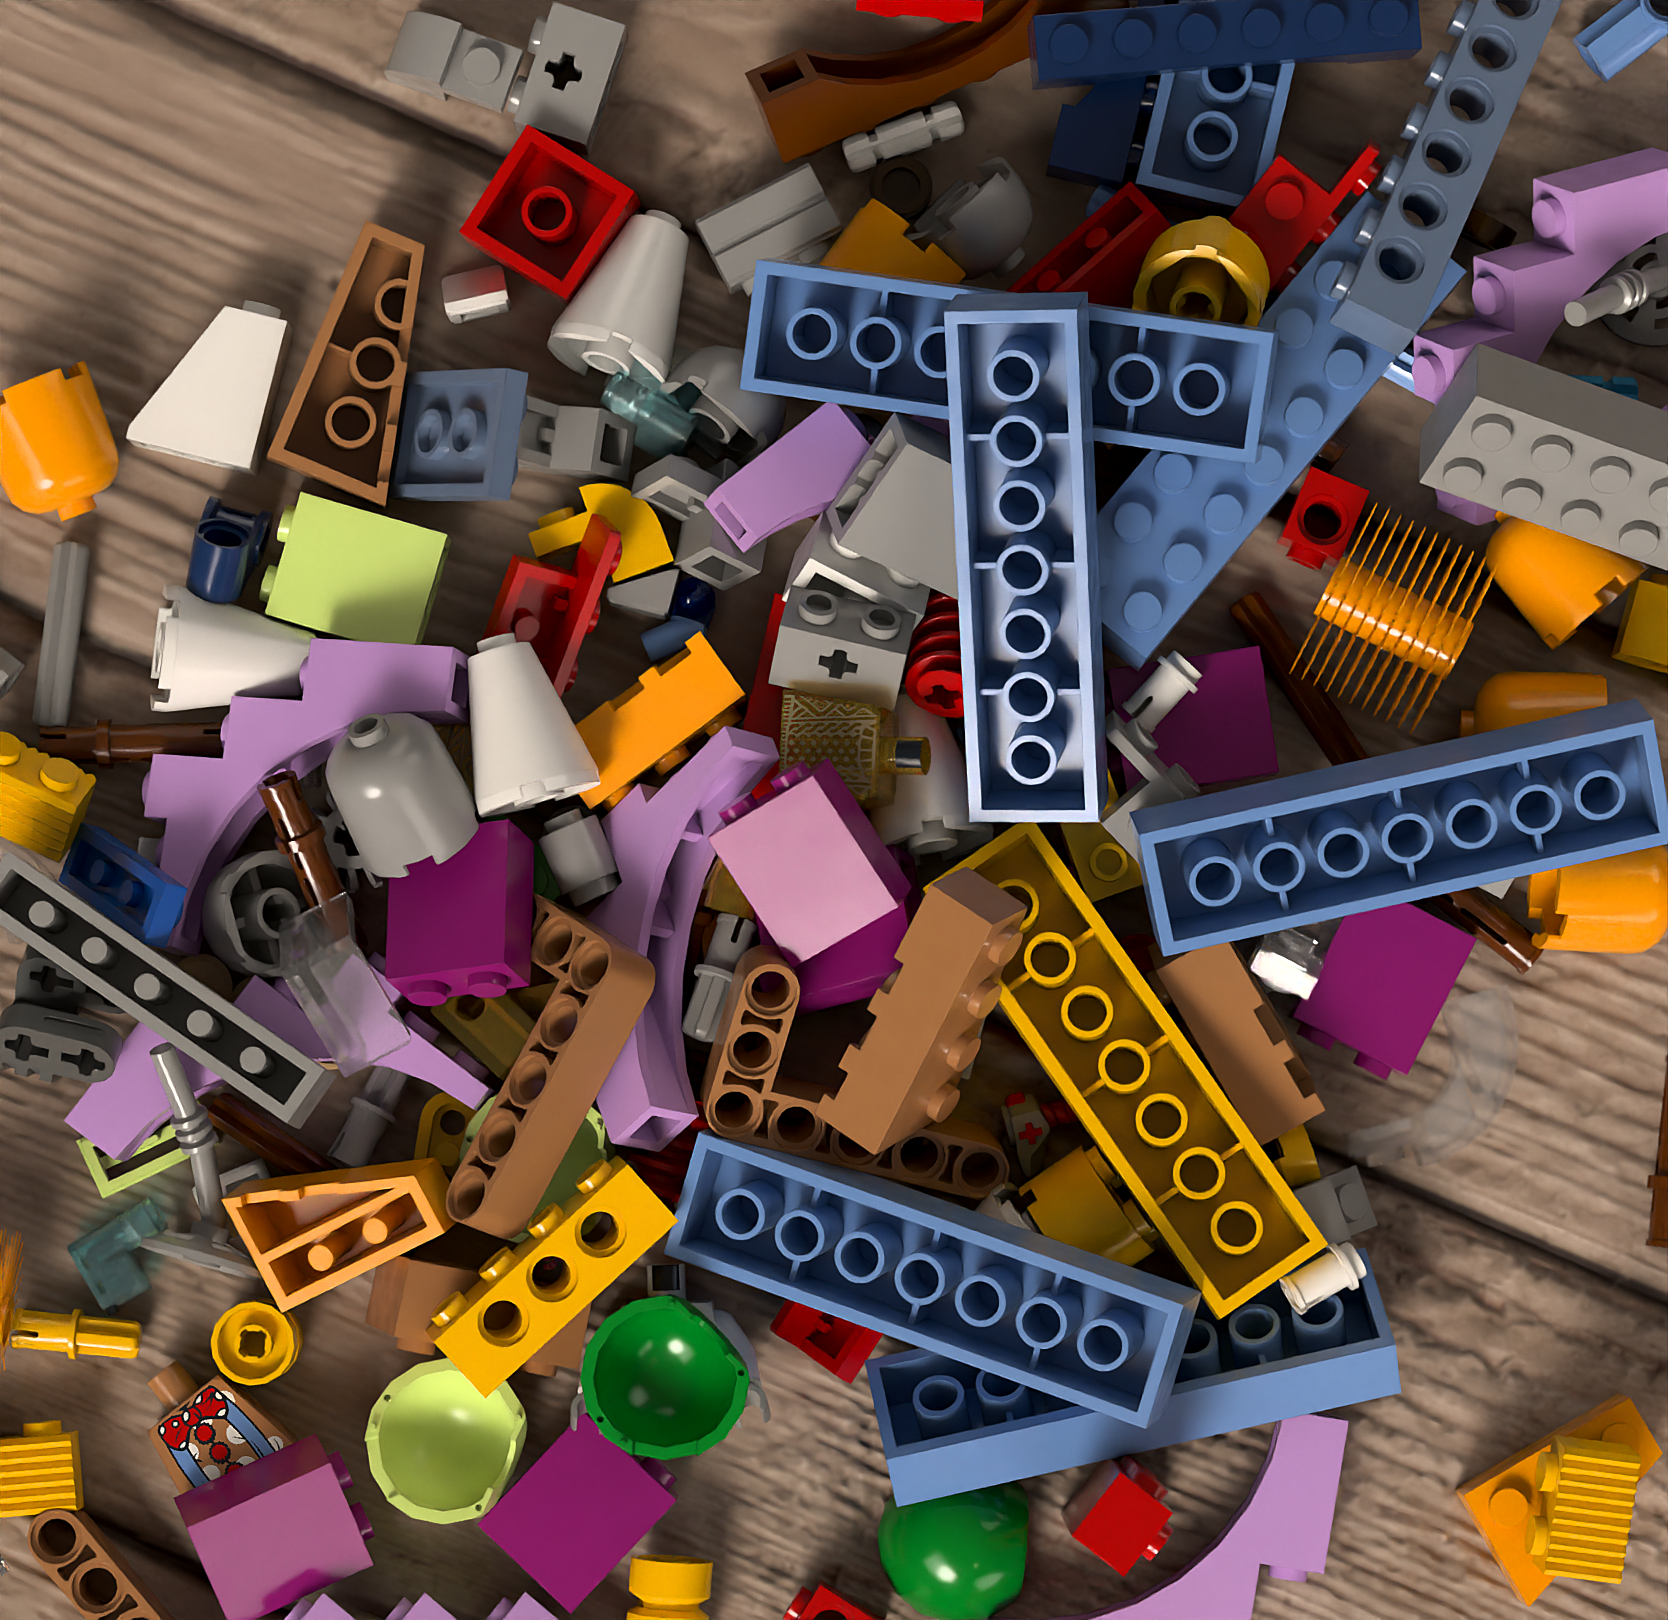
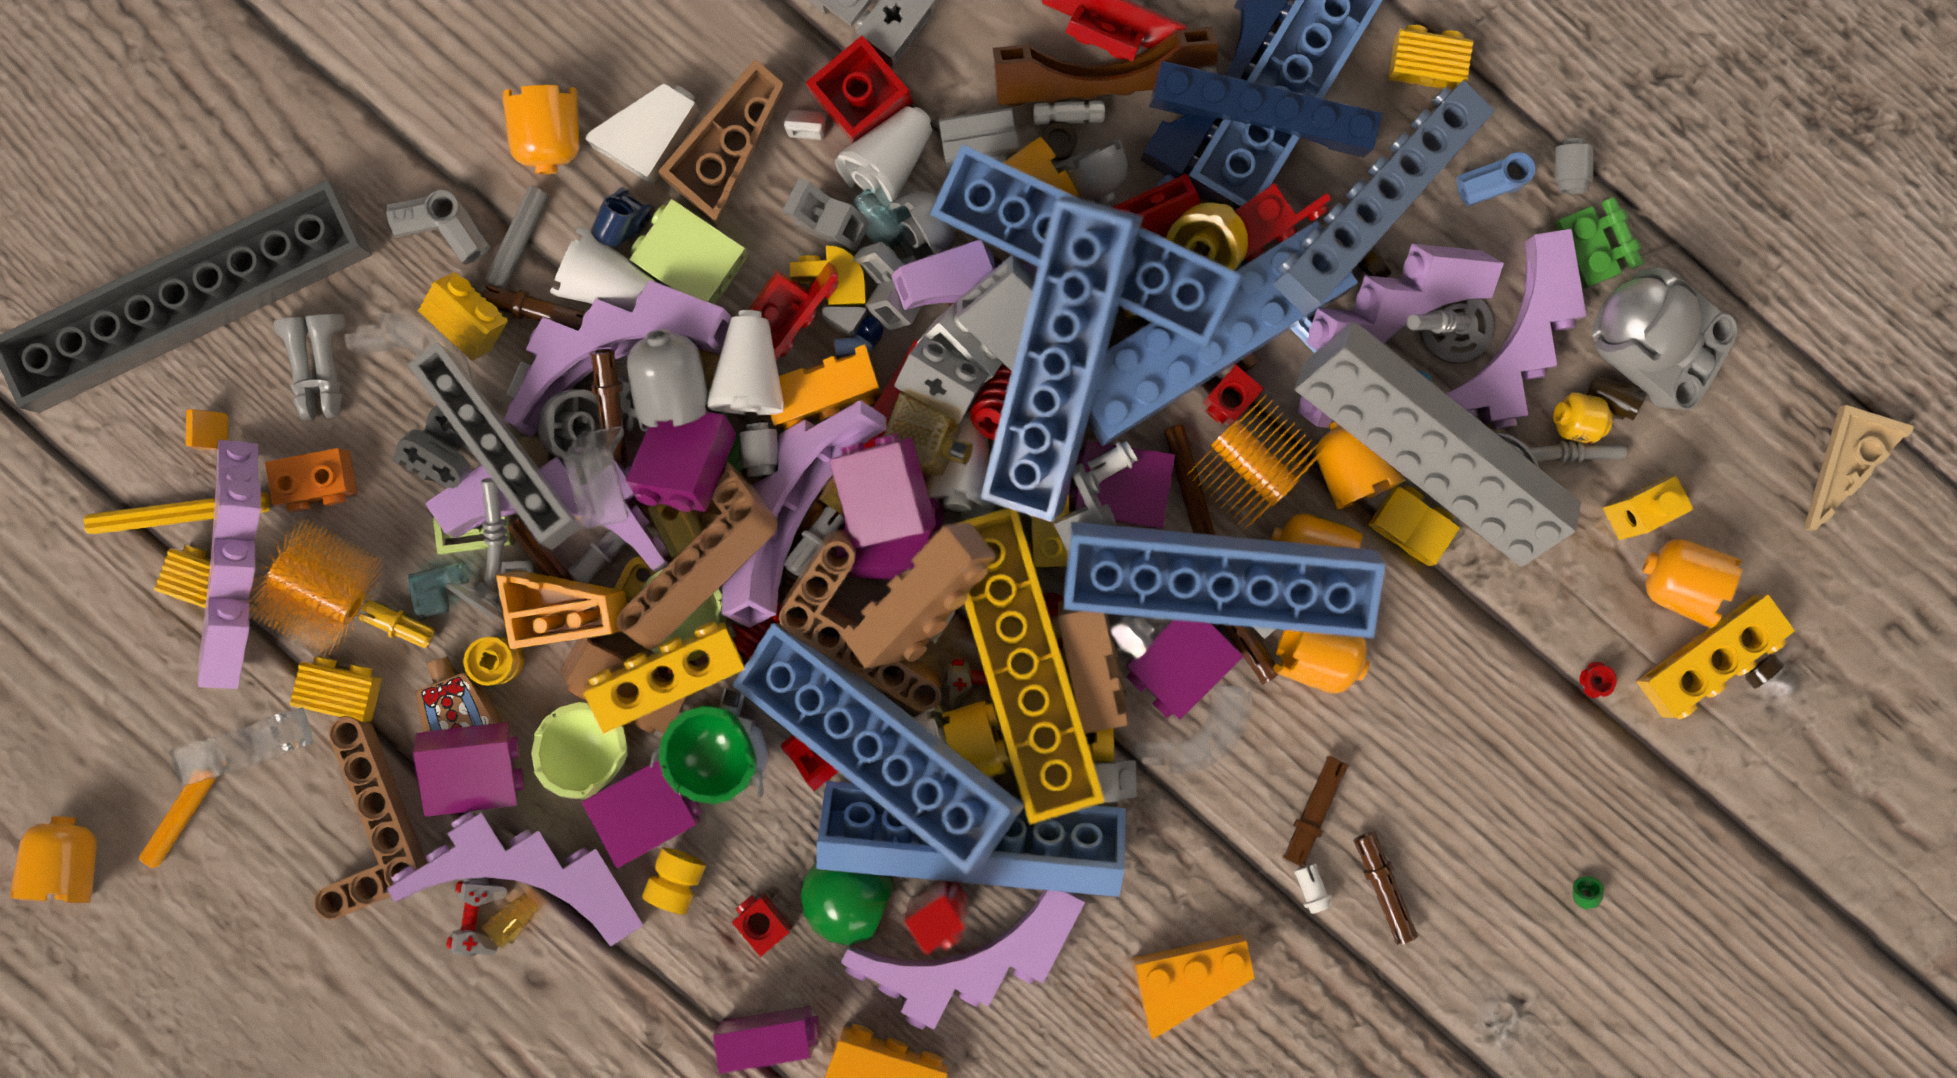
camera: 15 degrees right, 0 degrees up
blue plate [58,822,188,949] -> none
sand blue plate [387,368,528,501] -> none
white pin [1279,1242,1367,1315] -> none
yellow brick [1525,1435,1641,1584] -> none

